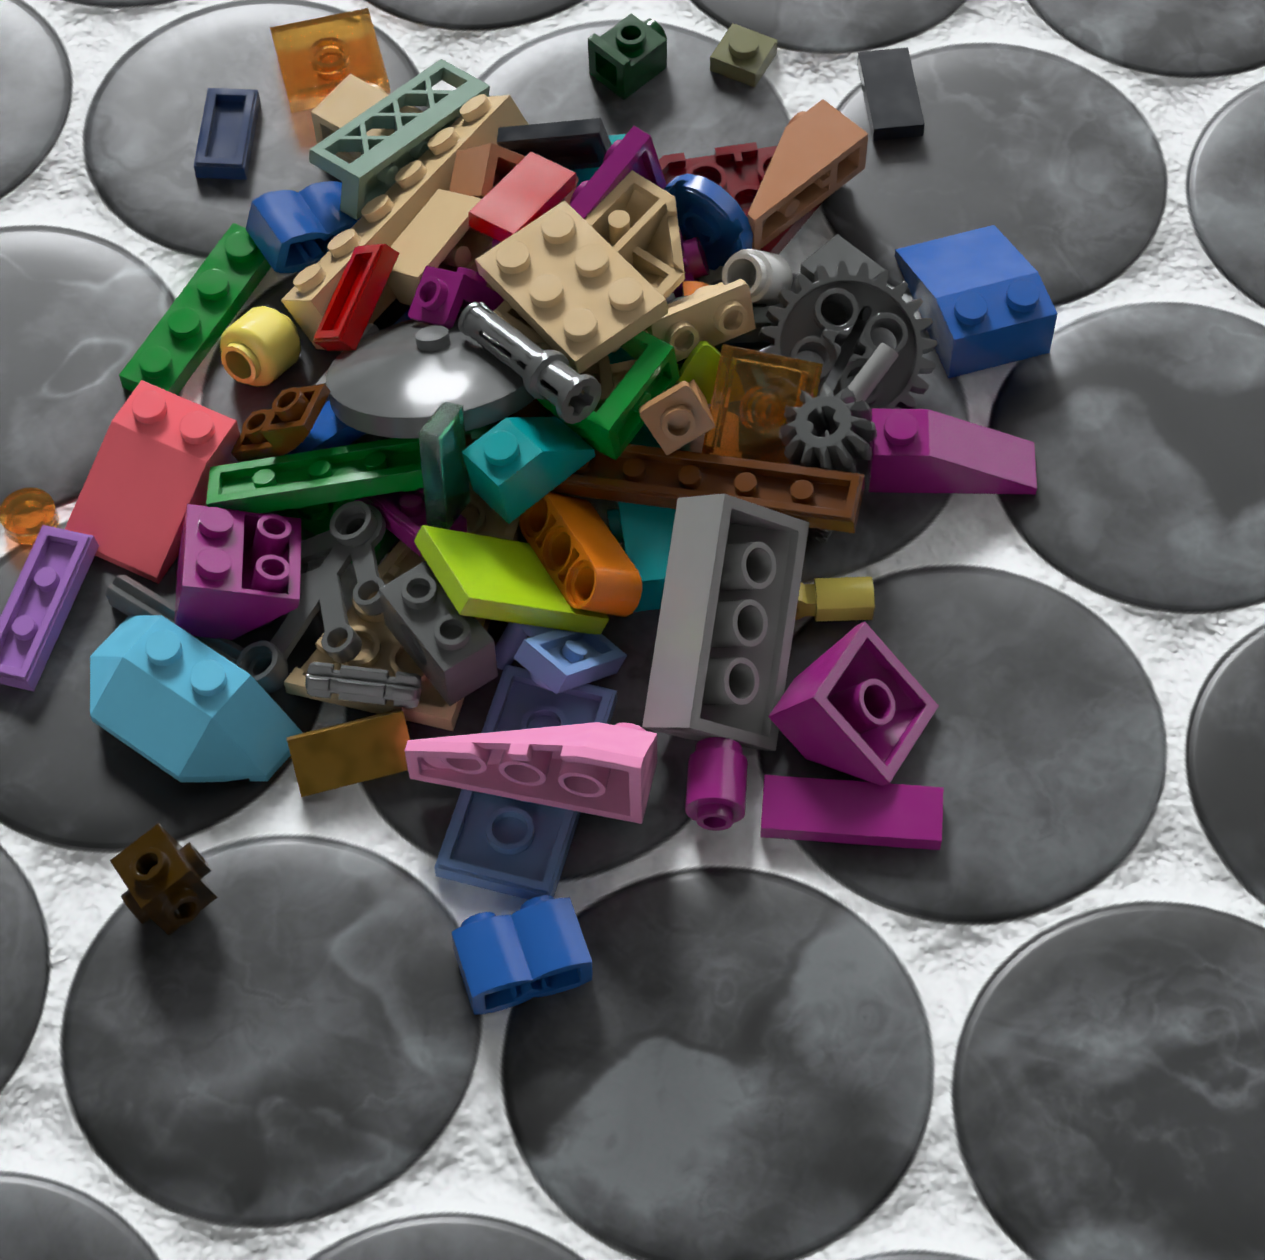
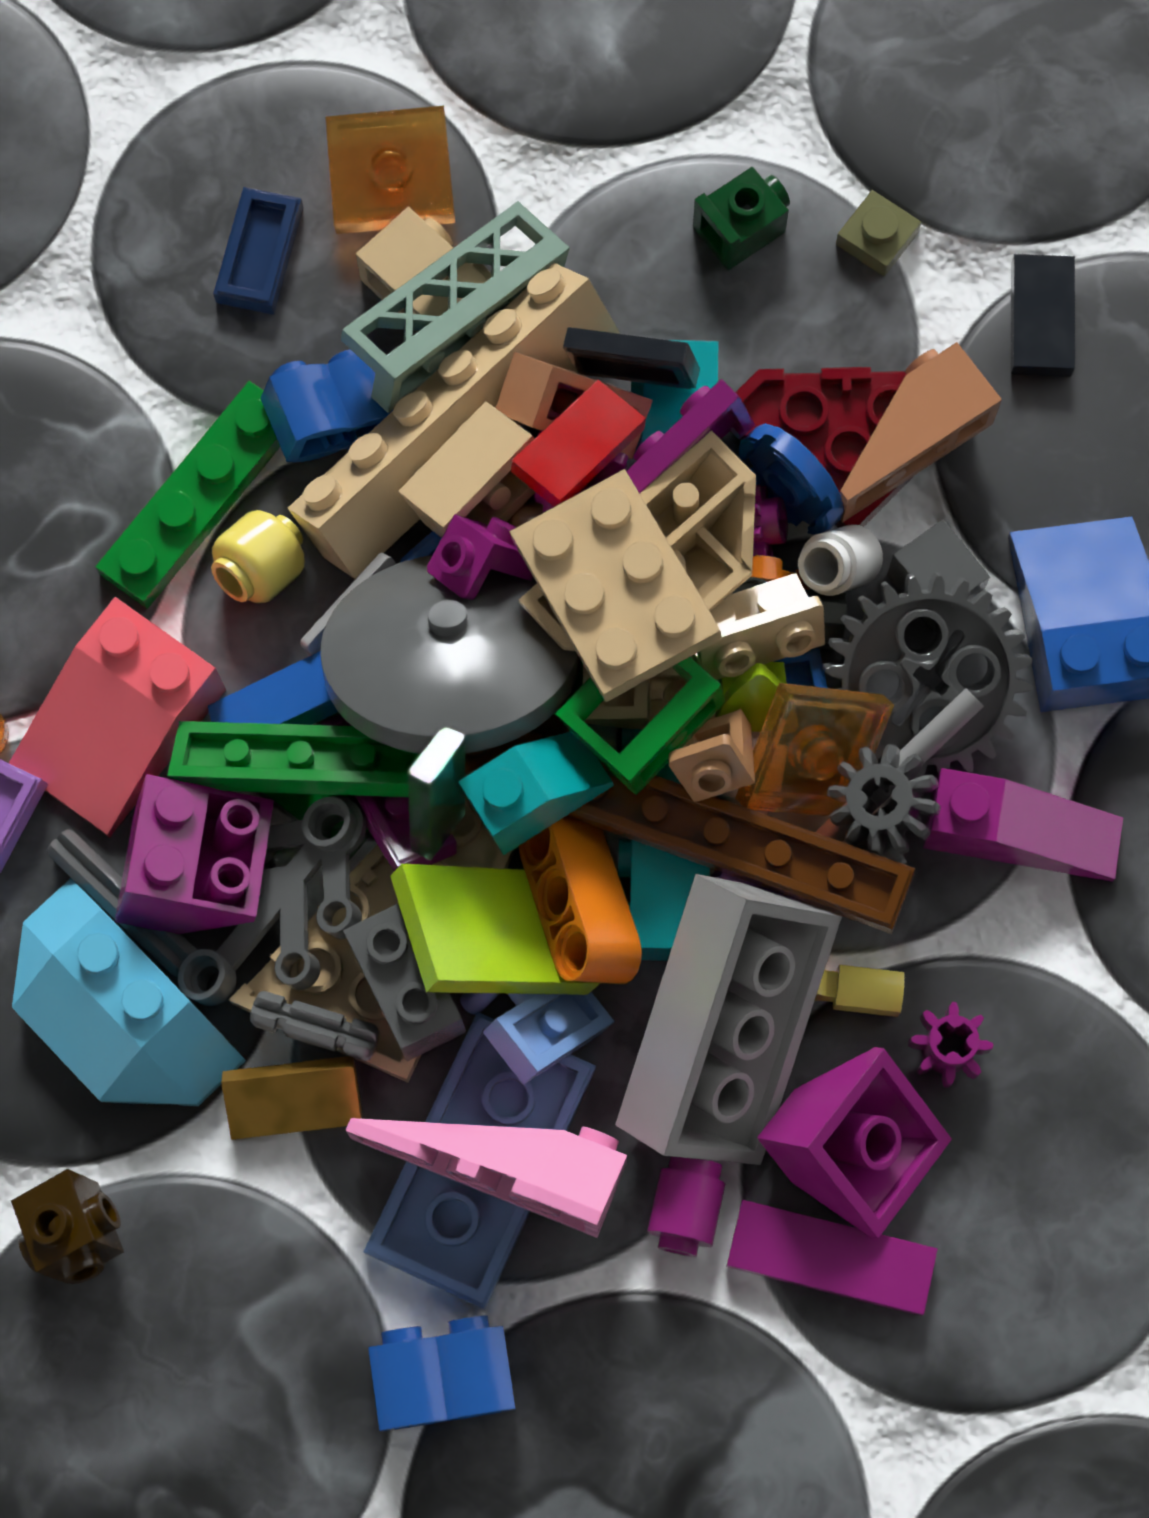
camera: 10 degrees right, 15 degrees up
reddish brown slope [231,384,331,462] -> none
red tile [313,244,400,351] -> none
dark grey pin [458,302,602,424] -> none
none -> magenta gear [908,1002,994,1088]

